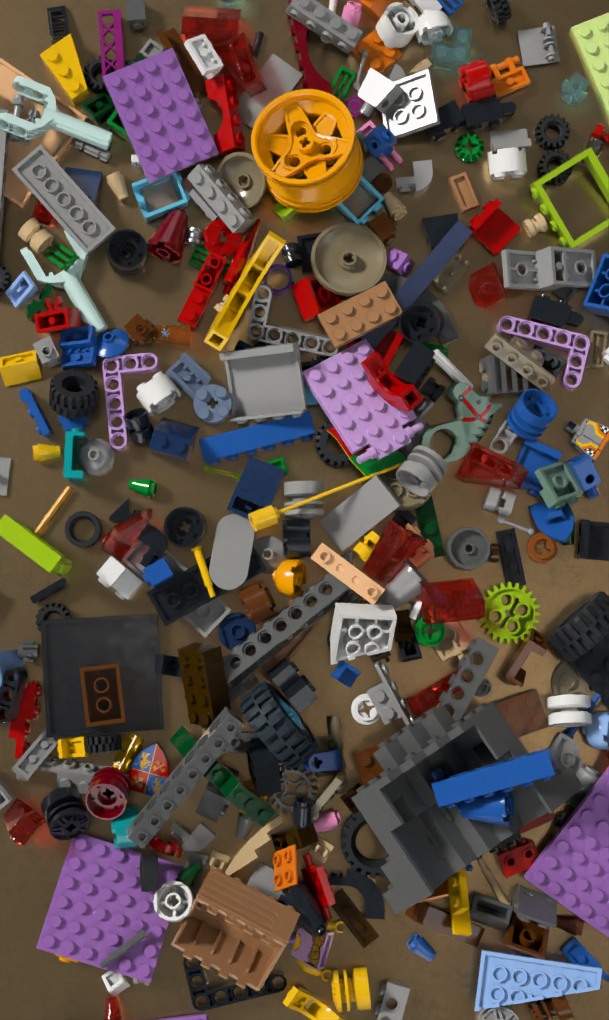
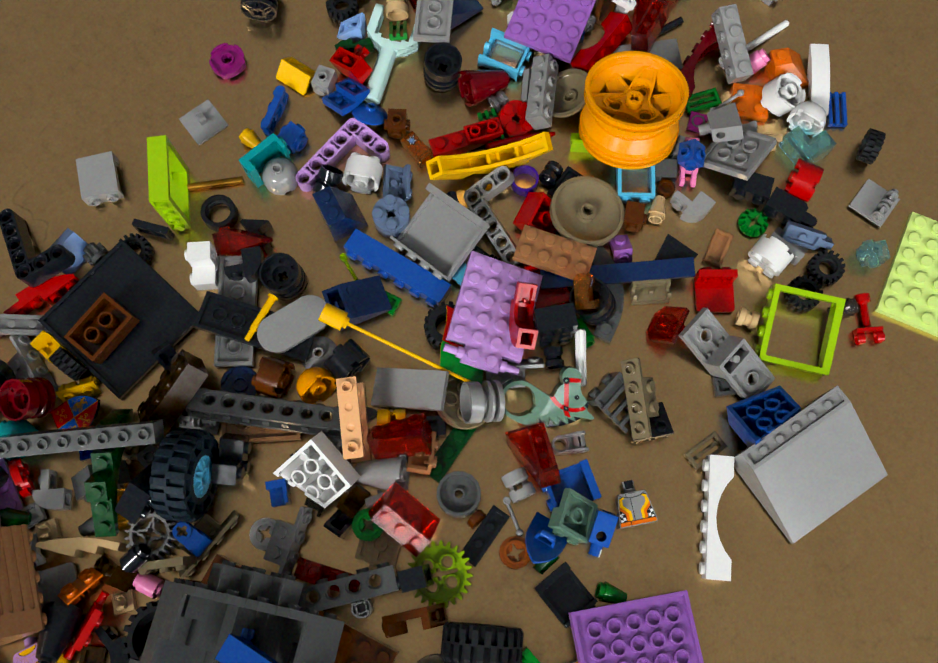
camera: 50 degrees right, 10 degrees down
black tyre [49,370,98,419] -> none
tan cone [106,171,129,201] -> none
green cone [128,478,158,498] -> none
blue brick [142,557,175,588] -> none
light grey wheel [284,481,324,519] -> none
orange plate [489,56,531,98] -> none
lavender beam [497,316,590,391] -> none
blue wheel [507,389,558,440] -> none
black hinge [526,294,584,329] -> none
none -> black arch [396,564,434,593]
none -> clear orange leg [573,272,599,310]
none -> sand blue hinge [780,221,834,250]

